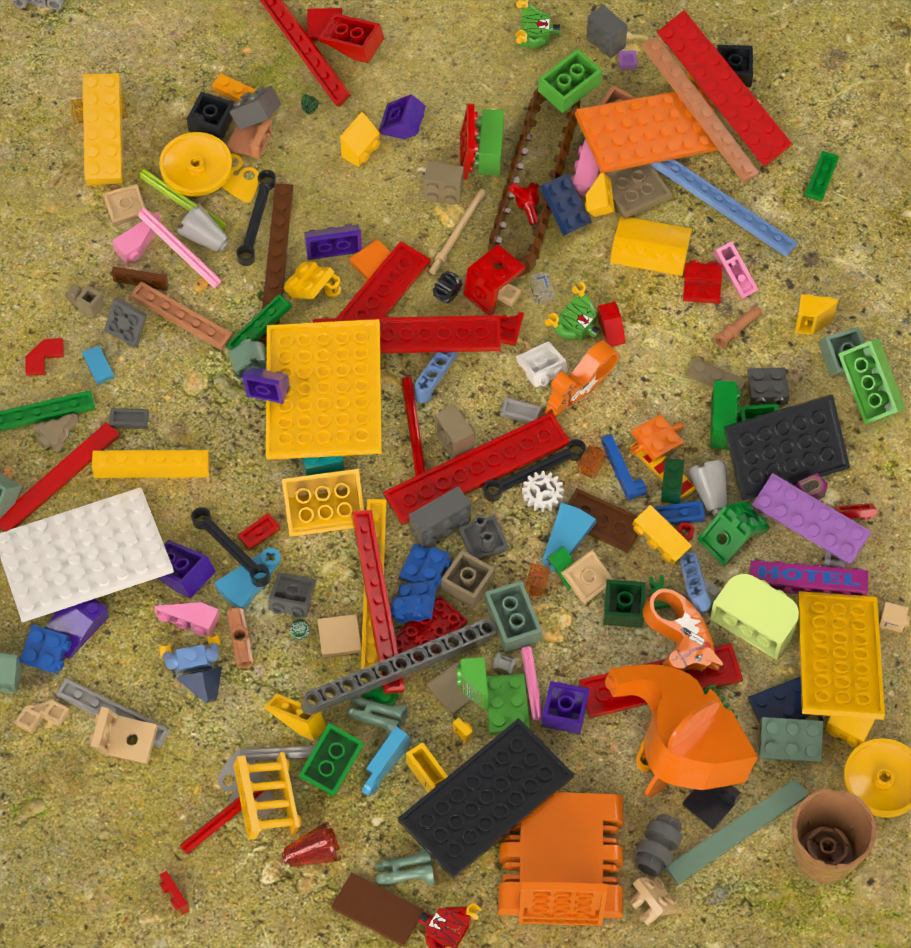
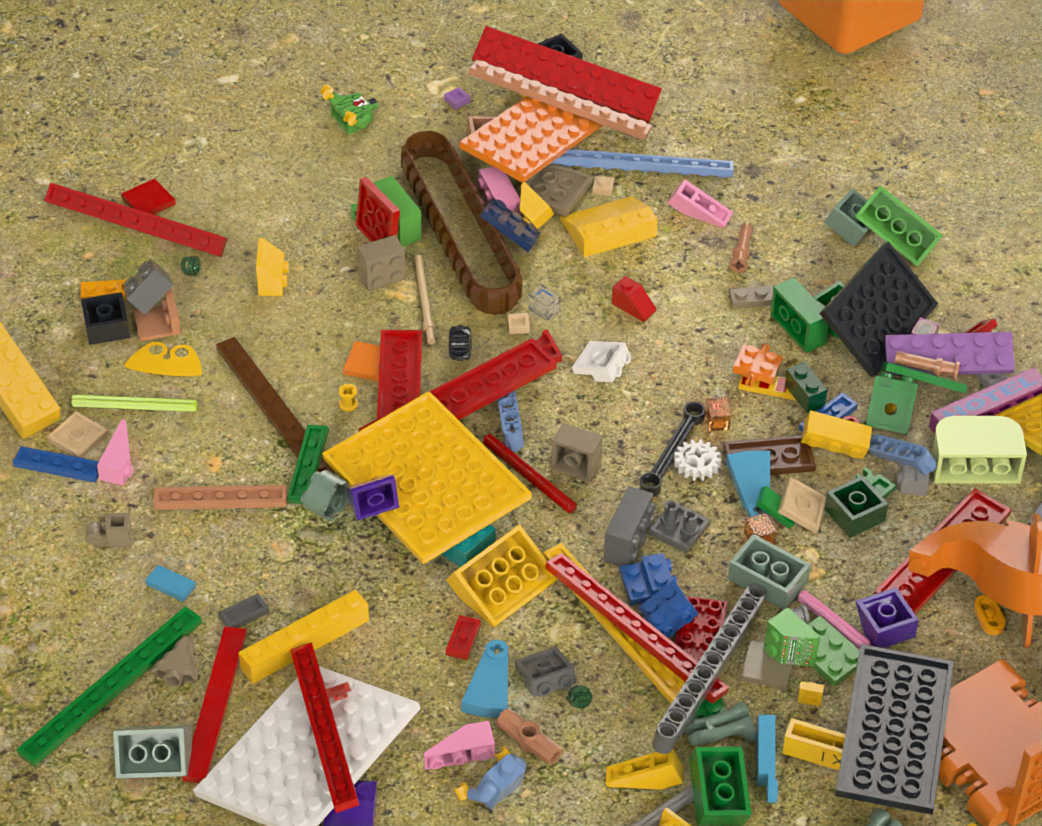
camera: 35 degrees left, 15 degrees down
red tile [25,338,64,376] -> none
dark grey plate [104,297,148,348] -> none
reddish brown tile [112,266,169,290] -> none
bright pink axle [138,208,221,288] -> none
dark purple slope [158,540,216,599] -> none
yellow dish [159,132,232,197] -> none
light grey cone [177,204,229,252] -> none
dark blue slope [177,667,222,703] -> none
black piece [191,507,271,587] -> none
black piece [236,170,276,266] -> none
yellow plate [283,262,334,299] -> none
dark purple slope [304,224,362,260] -> none
tan tile [317,614,361,658] -> none
red slope [318,13,385,63] -> none
dark purple slope [379,94,426,139] -> none
red plate [383,412,570,525] -> none
dark tan brick [441,550,495,608] -> none
red bracket [463,244,525,315] -> none
light grey tile [500,397,542,423] -> none
red bush [509,182,539,225] -> none
bright green brick [538,49,603,113] -> none
orange animal [544,341,619,418] -> none
bright green torso [545,282,601,341] -> none
dark grey brick [586,5,628,59] -> none
blue beam [601,434,647,501] -> none
orange animal [643,589,723,672] -> none
red plate [683,260,722,304] -> none
light grey cone [688,460,727,516] -> none
dark grey plate [747,367,789,406] -> none
yellow slope [795,294,838,335] -> none
green plate [805,151,839,202] -> none
none -> blue tile [13,446,99,483]
none -> red plate [290,642,360,813]
none -> clear red plate [325,682,352,702]
none -> tan plate [593,175,615,196]
none -> green tile [882,361,968,393]
none -> nougat pin [895,351,961,380]

